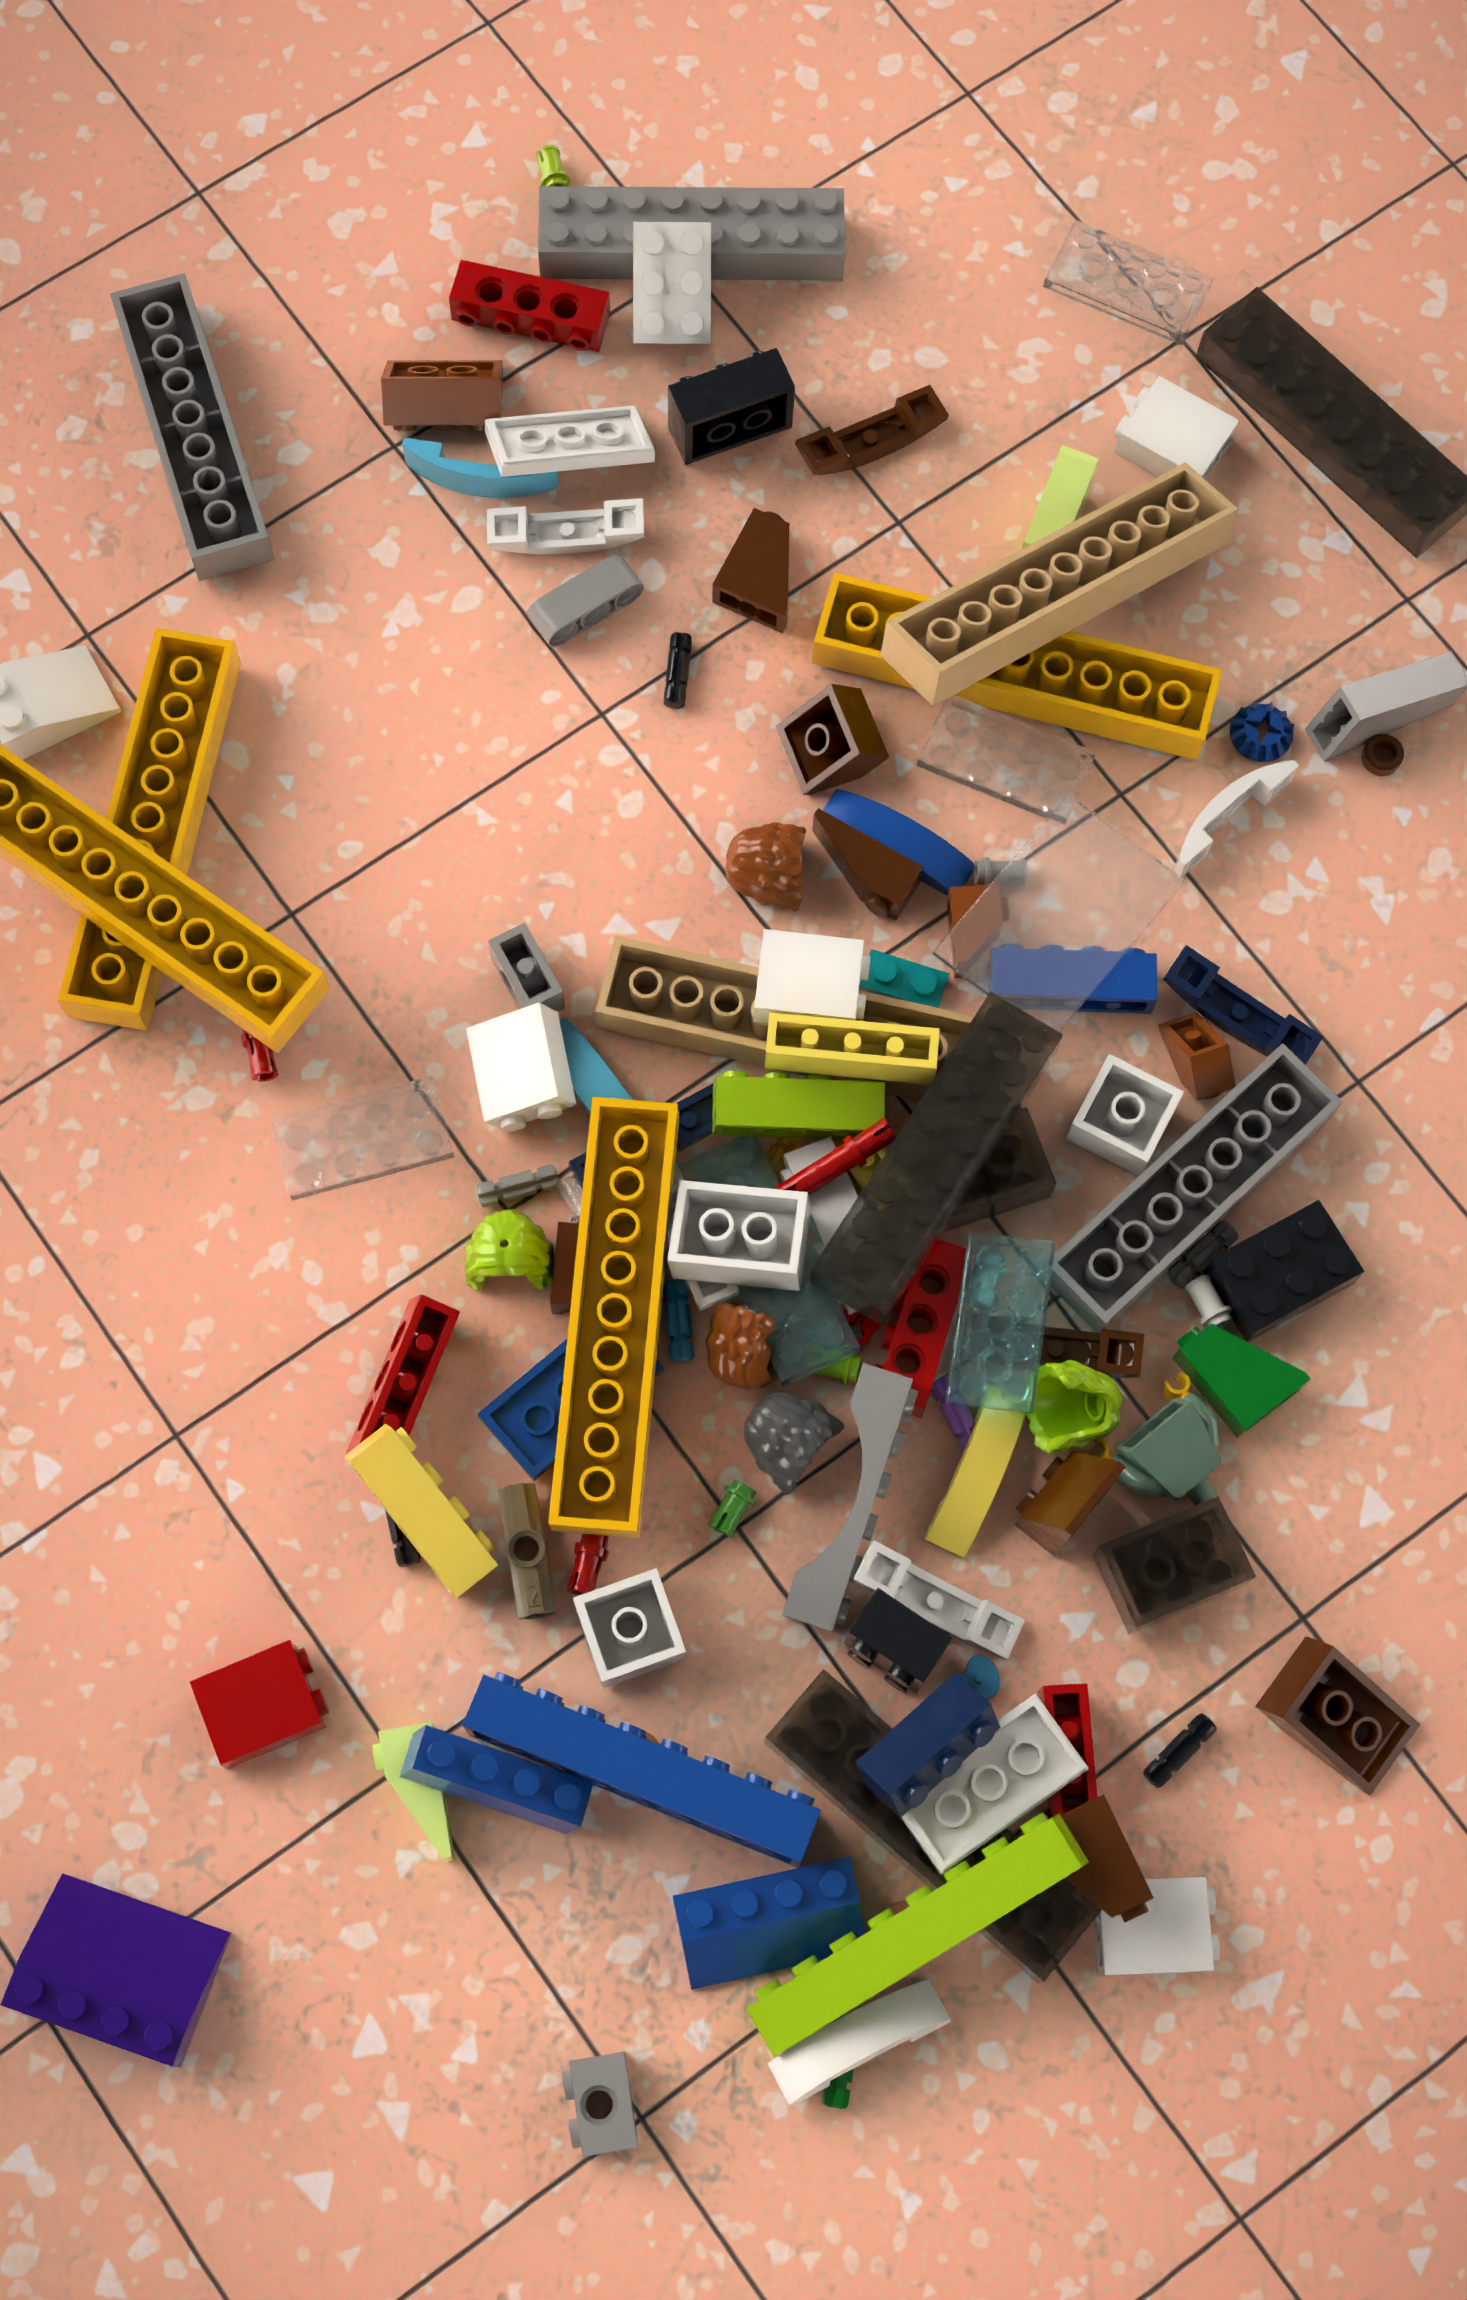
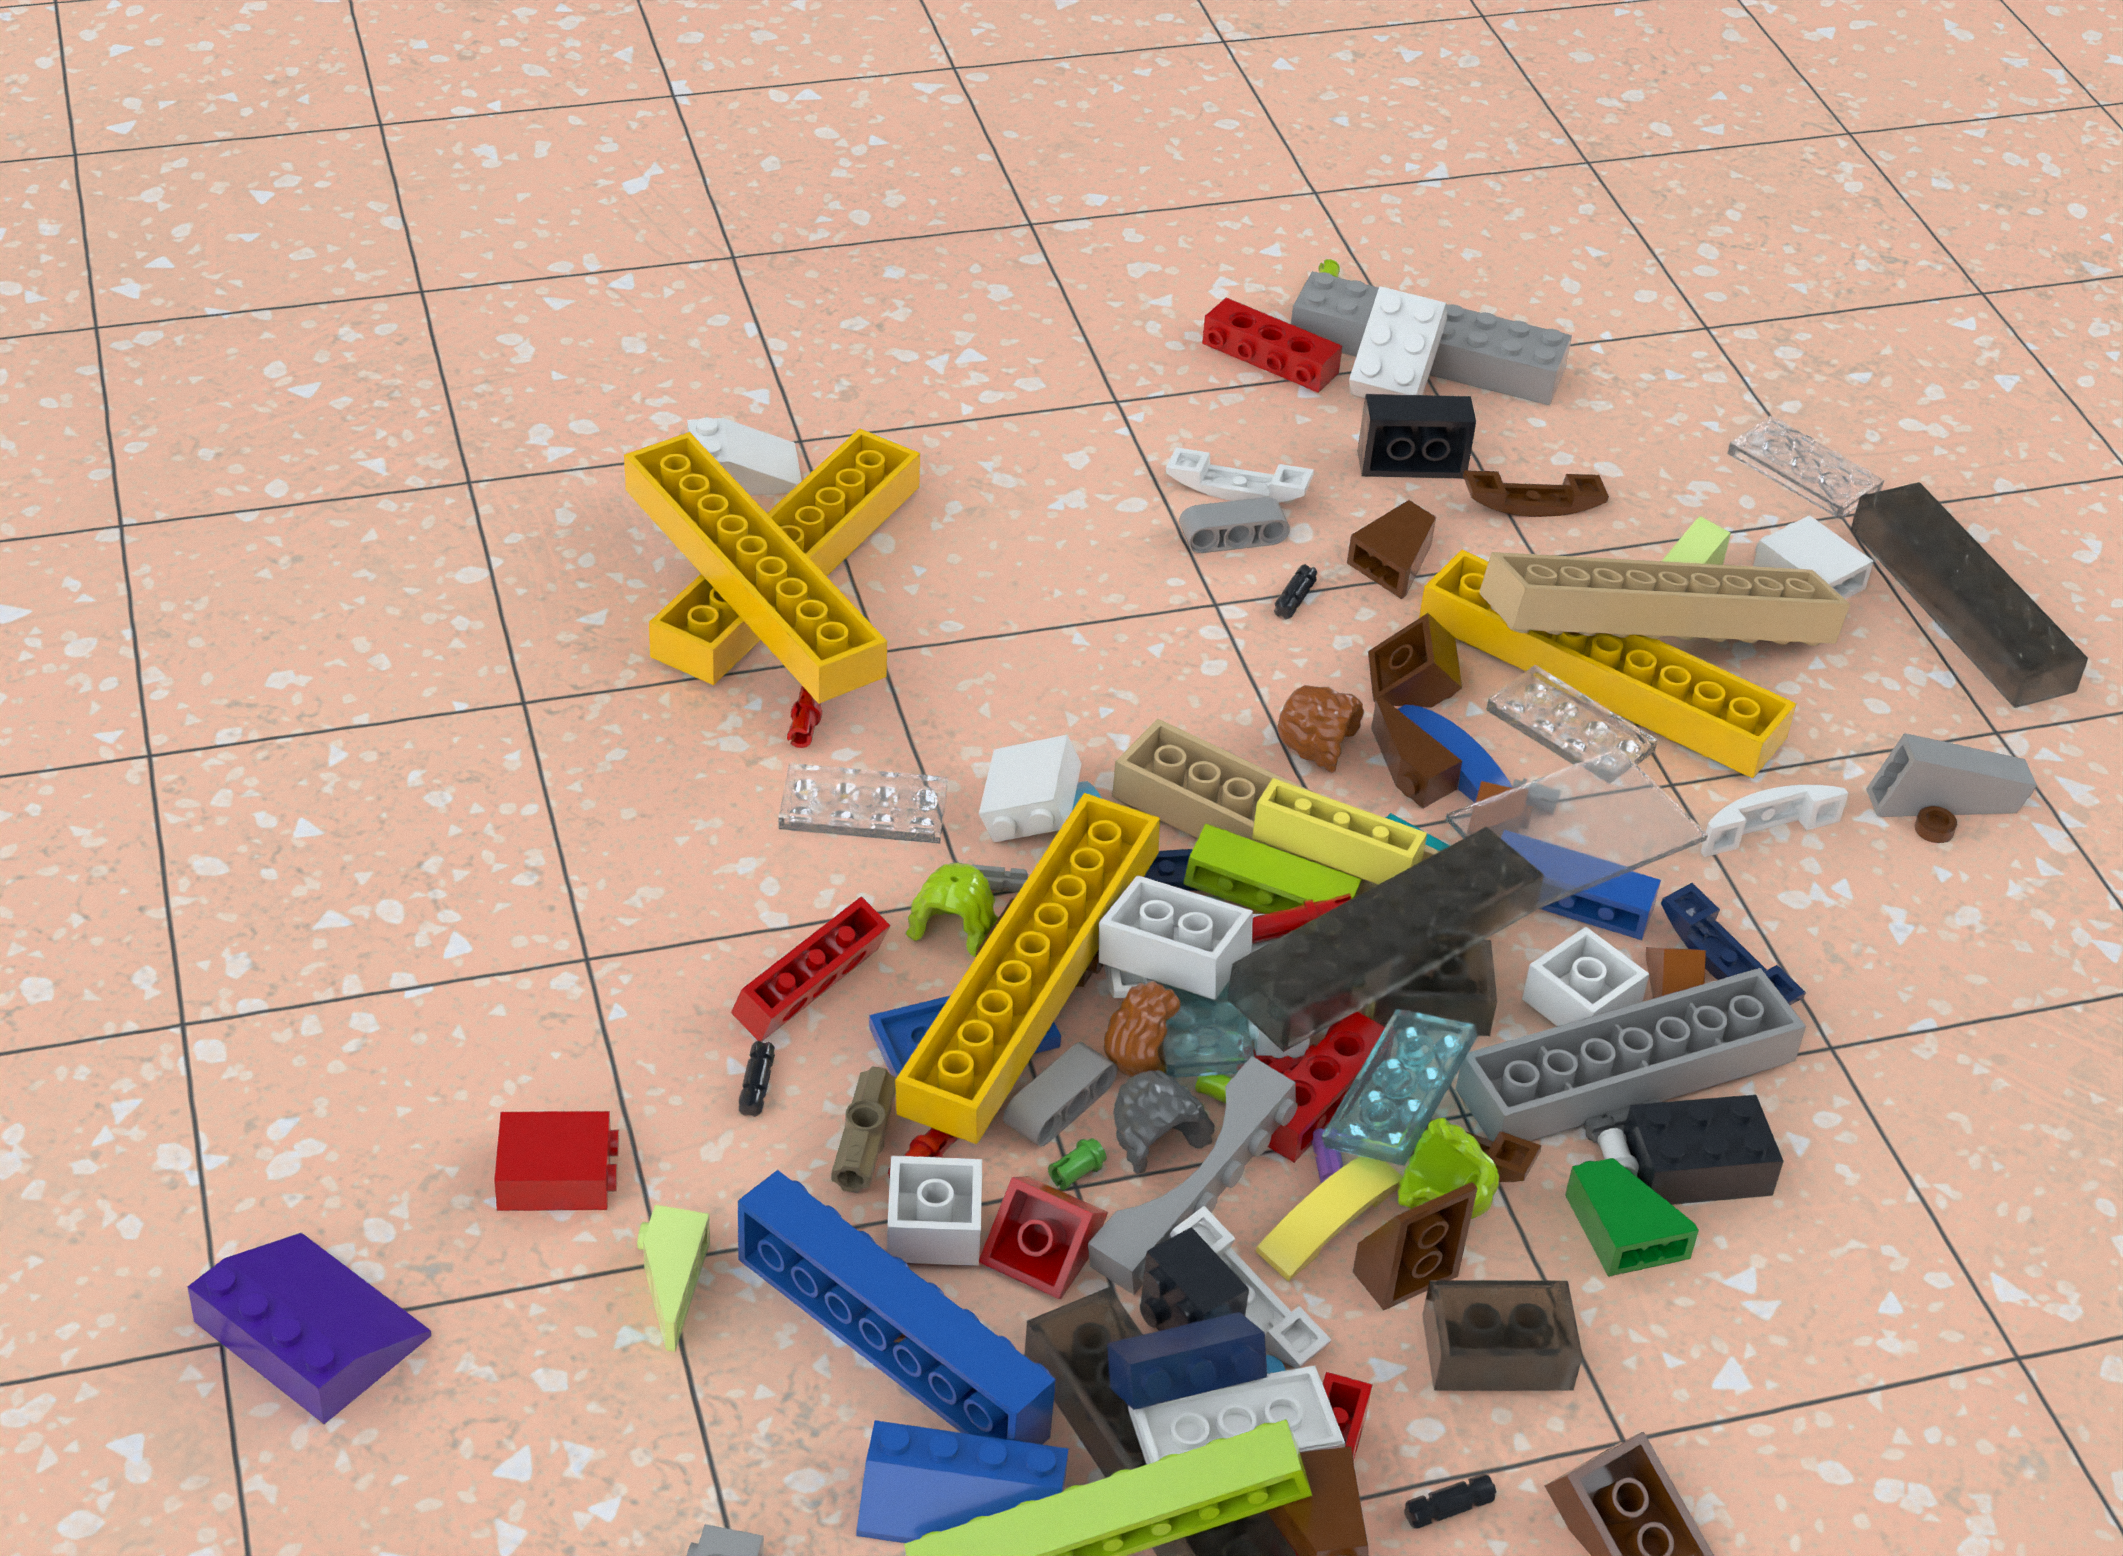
camera: 20 degrees right, 30 degrees down
light grey brick [110,273,275,581] -> none
light yellow brick [344,1424,498,1599] -> none
dark orange slope [381,360,503,431] -> none
blue brick [399,1725,594,1834] -> none
medium azure slope [402,438,559,498] -> none
white tile [485,405,655,477] -> none
light grey brick [488,923,565,1012] -> none
dark azure axle [663,1279,694,1363] -> none
white brick [753,929,870,1023] -> none
sand green torso [1084,1373,1221,1507] -> none
blue gear [1230,701,1294,762] -> none
none -> red slope [979,1176,1108,1299]
none -> light grey beam [1003,1042,1118,1147]

